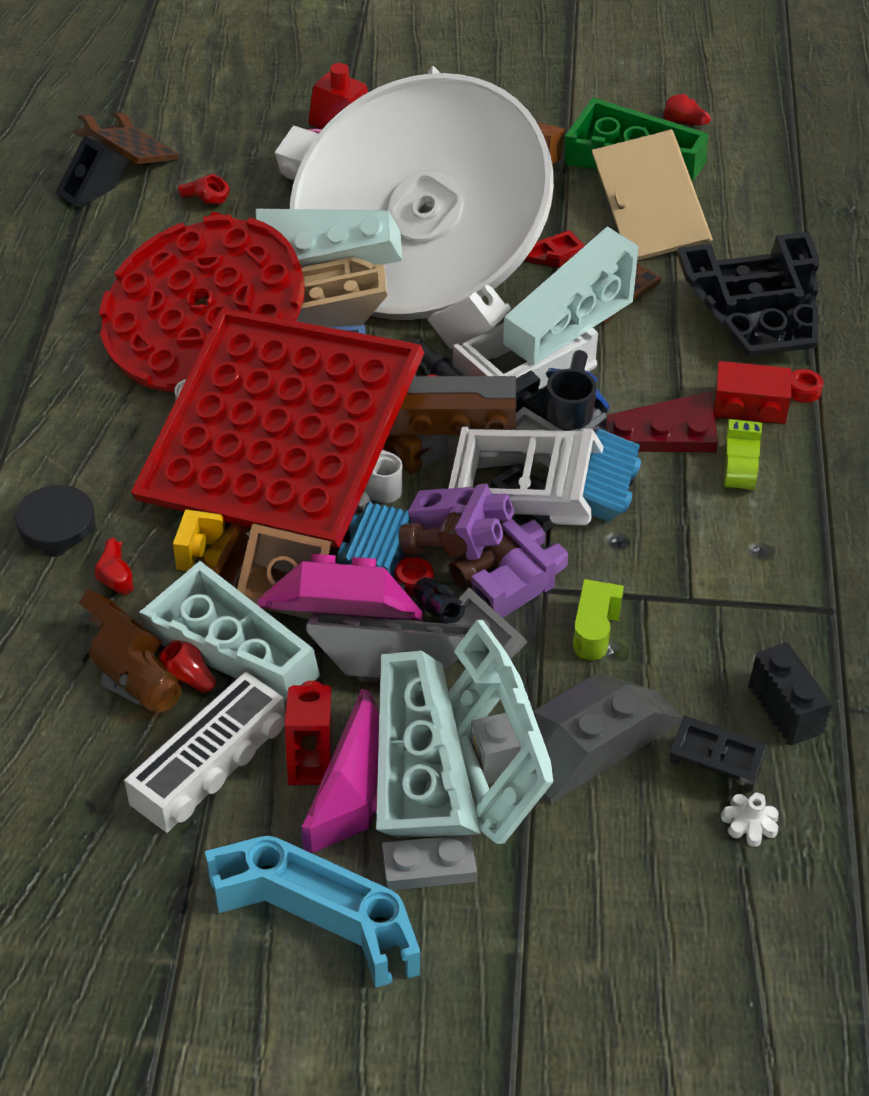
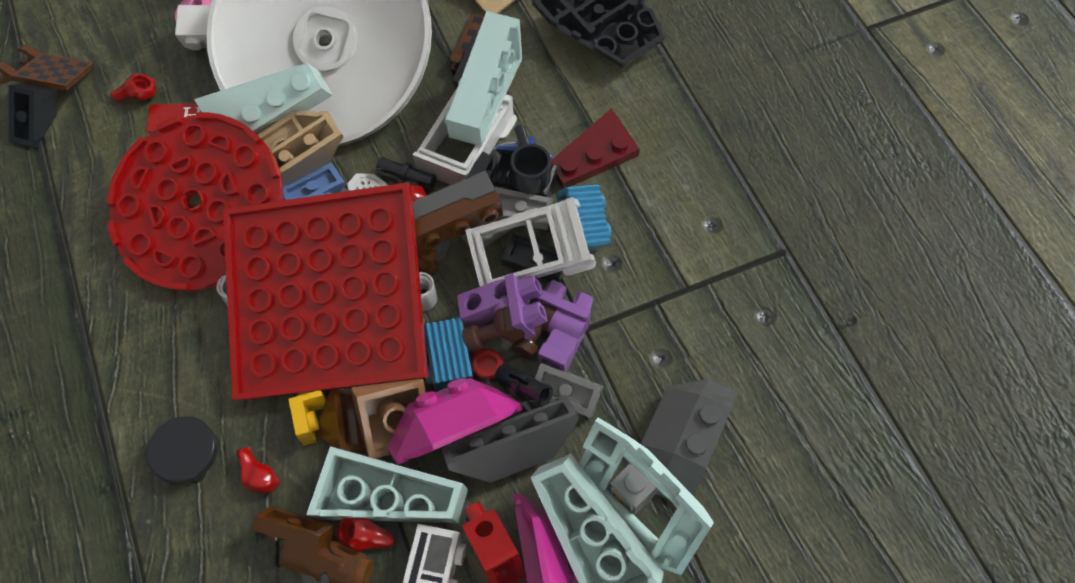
camera: 25 degrees left, 15 degrees up
white hinge [427,285,512,349] -> none
red tile [524,230,585,268] -> none
lime leg [573,579,624,661] -> none
black hinge [669,715,767,791] -> none
red brick [713,361,791,424] -> none
white plant [721,792,778,847] -> none
lime leg [723,419,762,491] -> none
black brick [748,642,833,745] -> none
red tile [791,369,824,403] -> none

